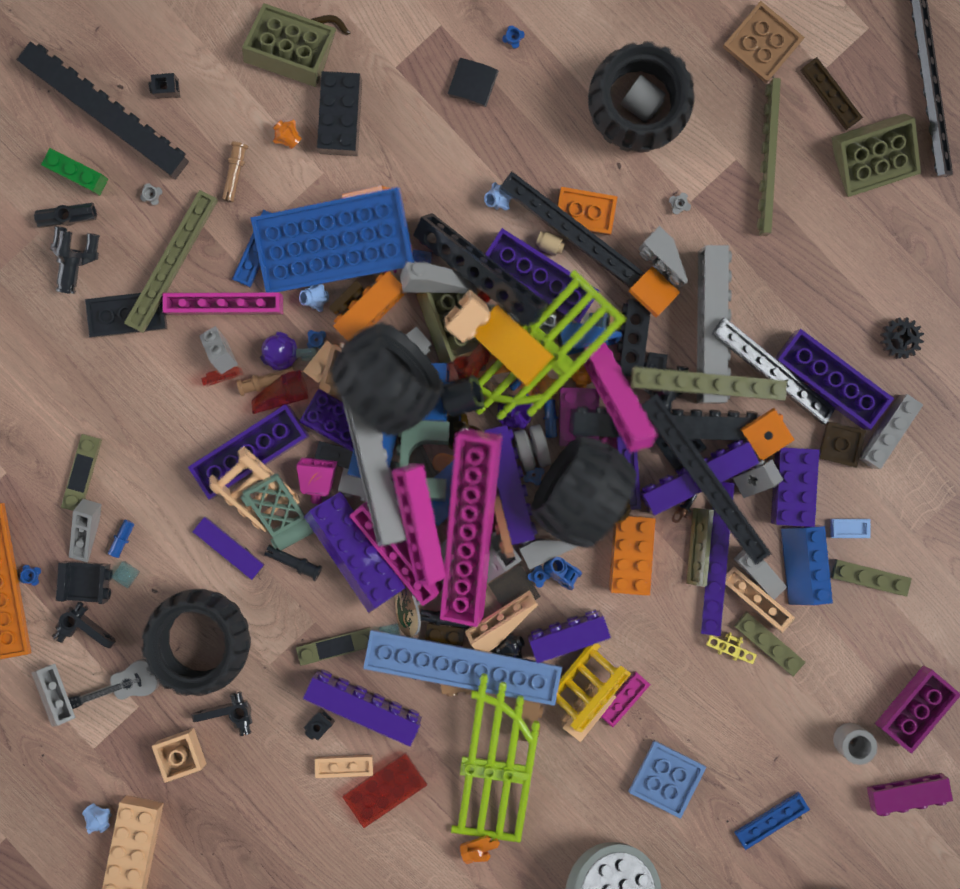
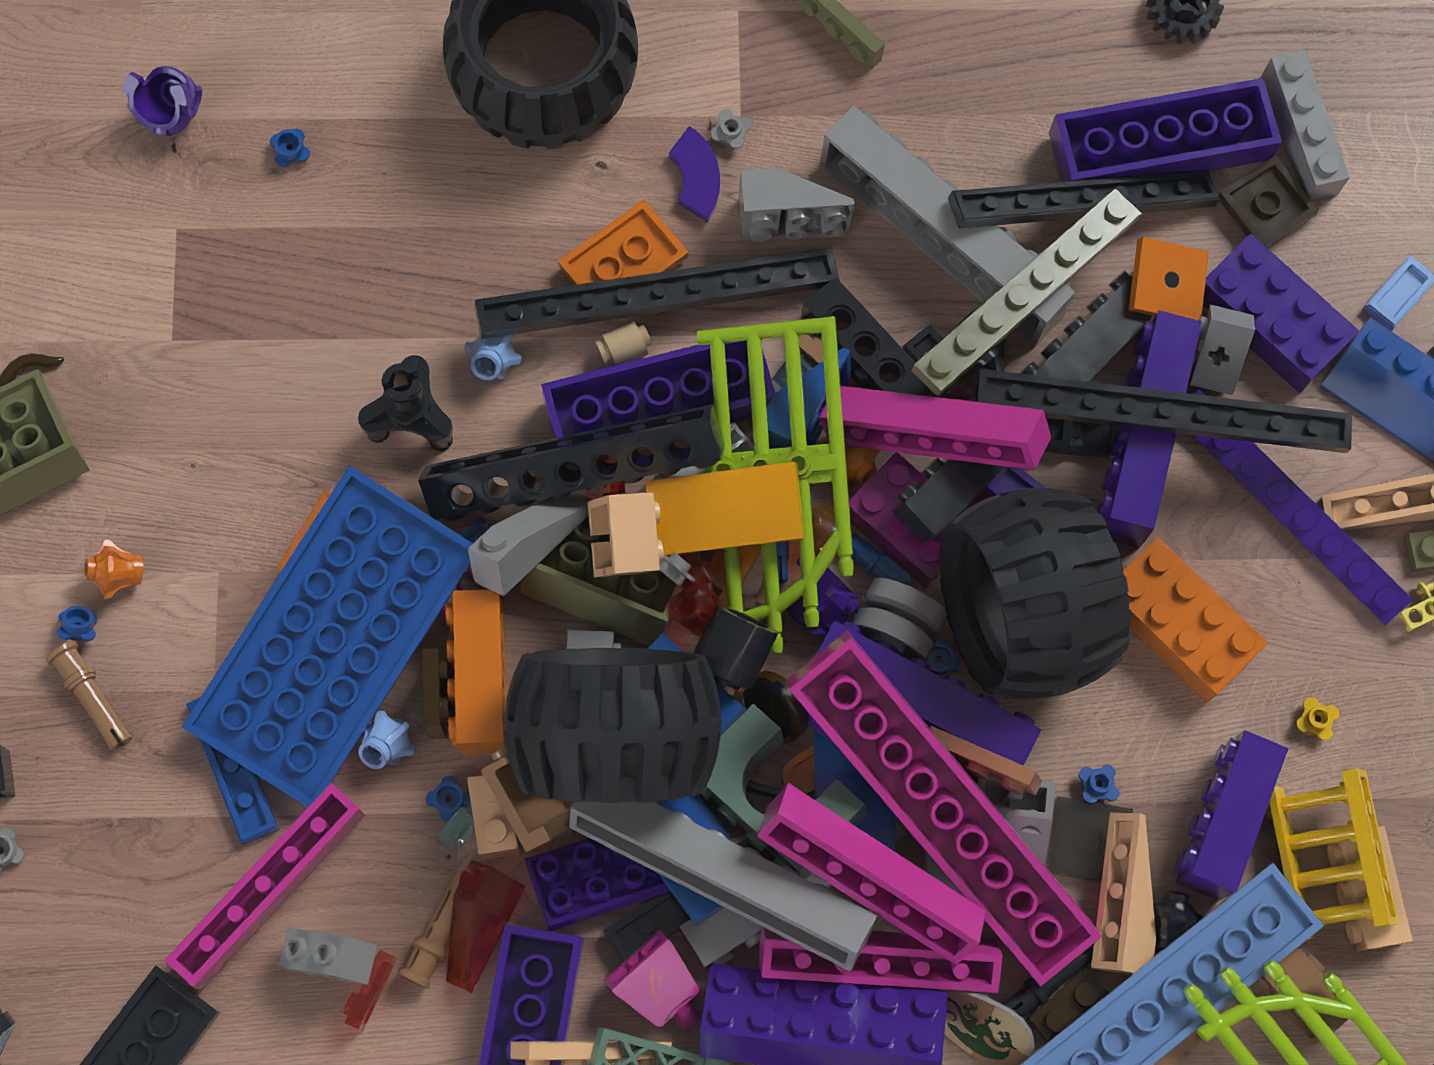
camera: 50 degrees left, 15 degrees down
olive plate [124,190,218,333] -> none
dark purple helmet [260,332,298,370] -> none
black brick [317,71,362,156] -> none
black slope [447,58,499,107] -> none
light grey slope [519,539,577,570] -> none
blue piece [543,557,582,590] -> none
dark pink tile [601,671,651,727] -> none
light grey piece [620,75,666,123] -> none
orange slope [628,266,680,318] -> none
piece [672,495,697,523] -> none
olive plate [686,508,714,587] -> none
light grey slope [733,550,787,599] -> none
none -> blue plate [57,606,97,642]
none -> black wheel [358,355,453,451]
none -> light grey plate [660,552,695,586]
none -> dark purple tile [669,126,720,223]
none -> yellow plate [1296,697,1339,741]

